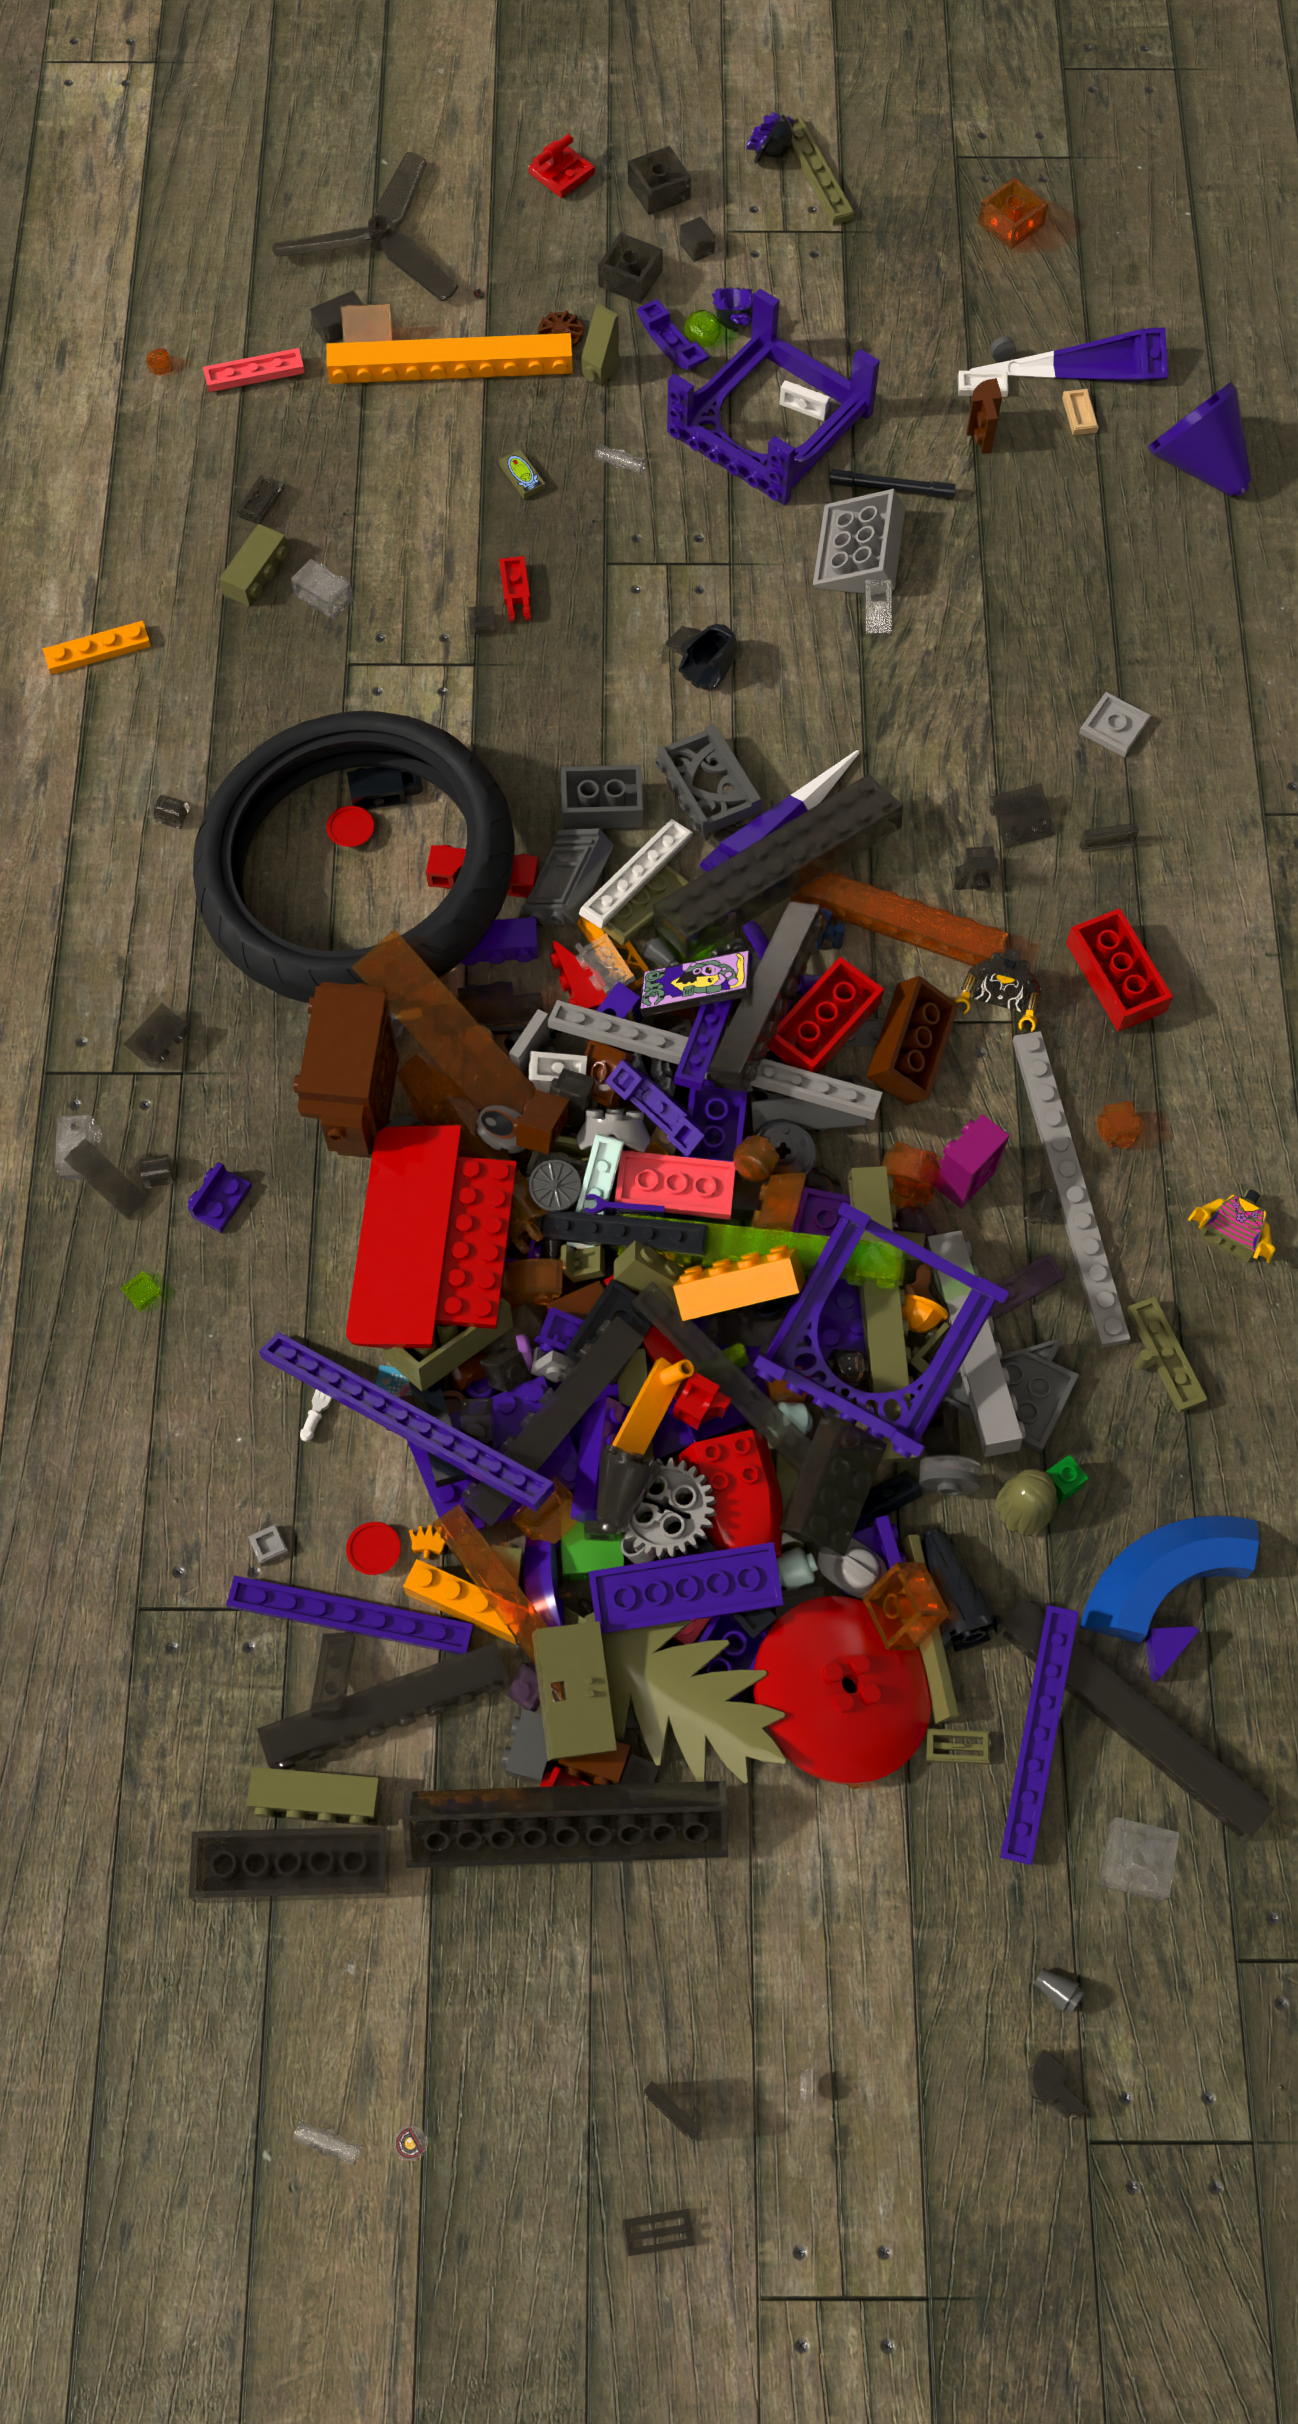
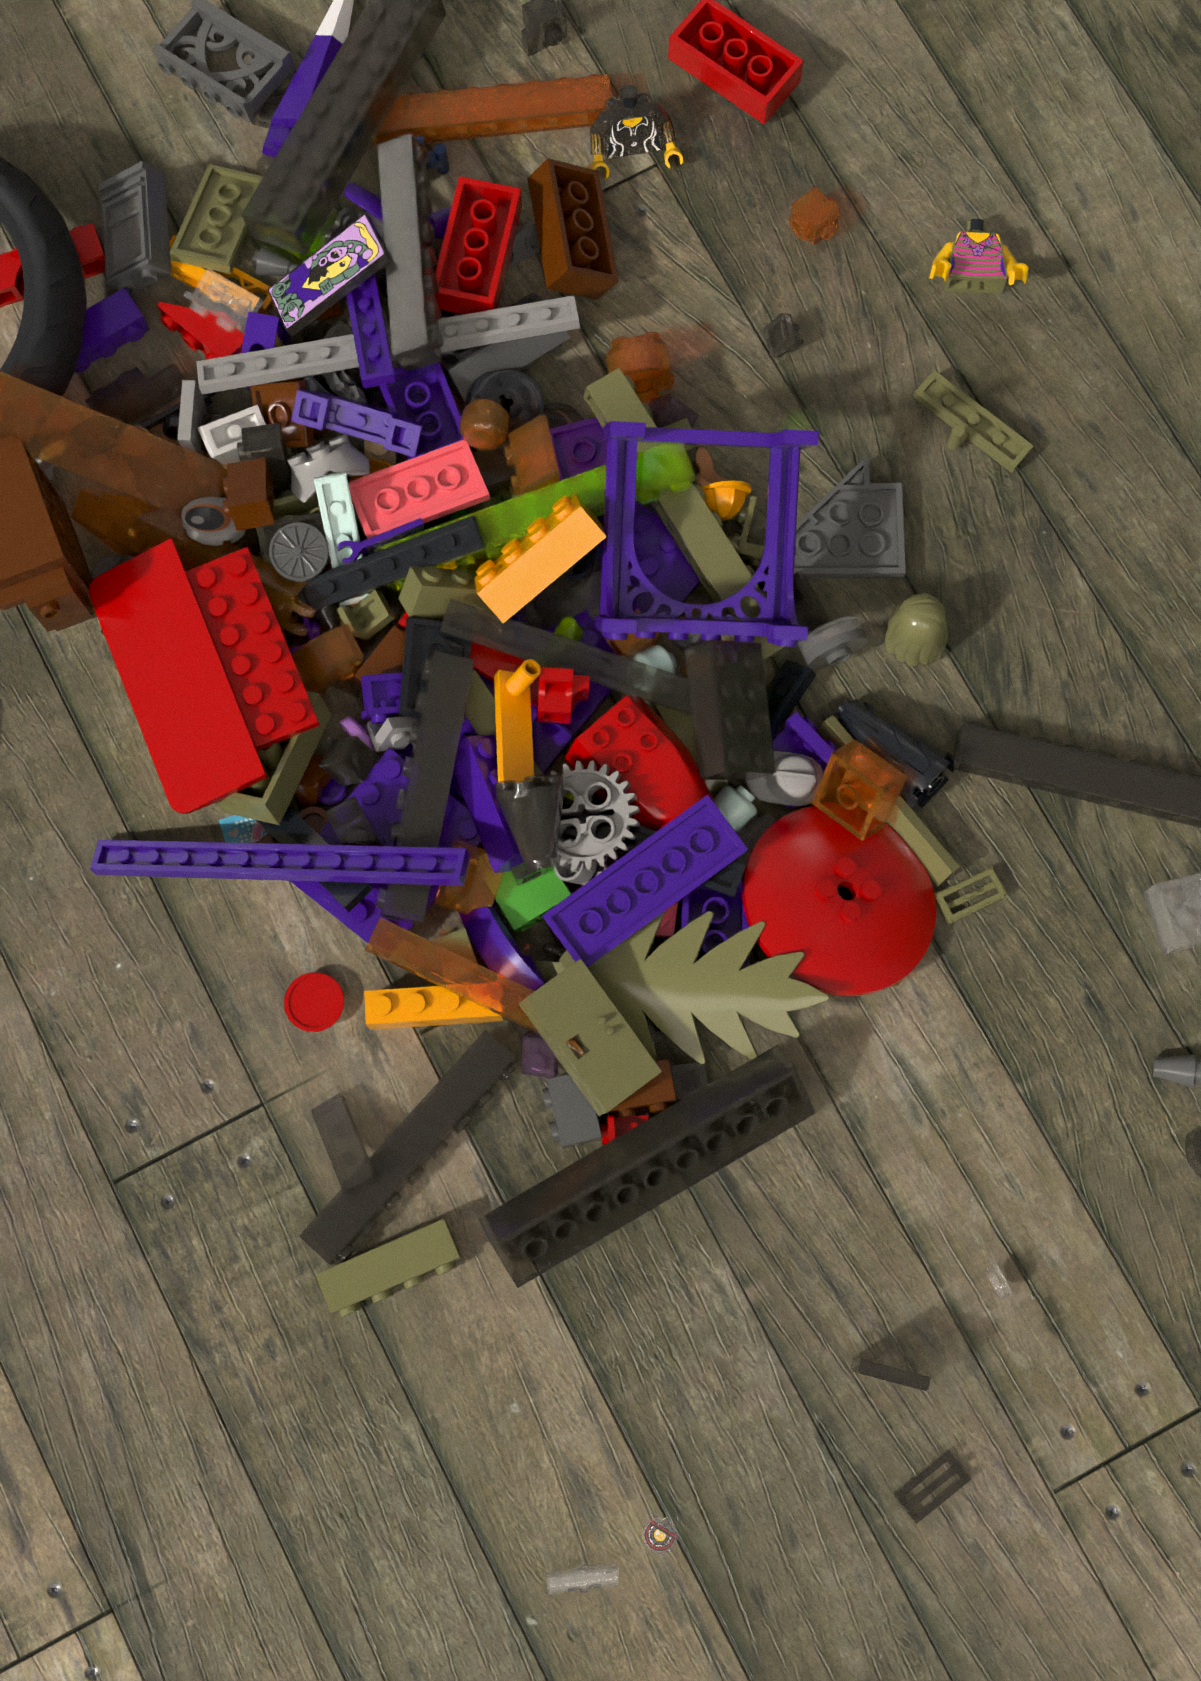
camera: 25 degrees left, 10 degrees up
clear smoke brick [189,1826,390,1903] -> none
dark purple plate [226,1576,474,1657] -> none
light grey tile [248,1524,289,1566] -> none
white piece [300,1389,333,1442] -> none
light orange piece [409,1525,448,1560] -> none
dark grey brick [561,765,643,830] -> none
white tile [579,819,693,929] -> none
clear smoke head [823,1348,869,1387] -> none
light grey brick [926,1230,1026,1457] -> none
magenta brick [935,1114,1010,1209] -> none
tile [989,1253,1065,1321] -> none
dark purple plate [1000,1605,1079,1865] -> none
light grey plate [1012,1031,1130,1348] -> none
green brick [1046,1455,1089,1505] -> none
blue brick [1079,1516,1259,1643] -> none
dark purple slope [1145,1626,1199,1683] -> none

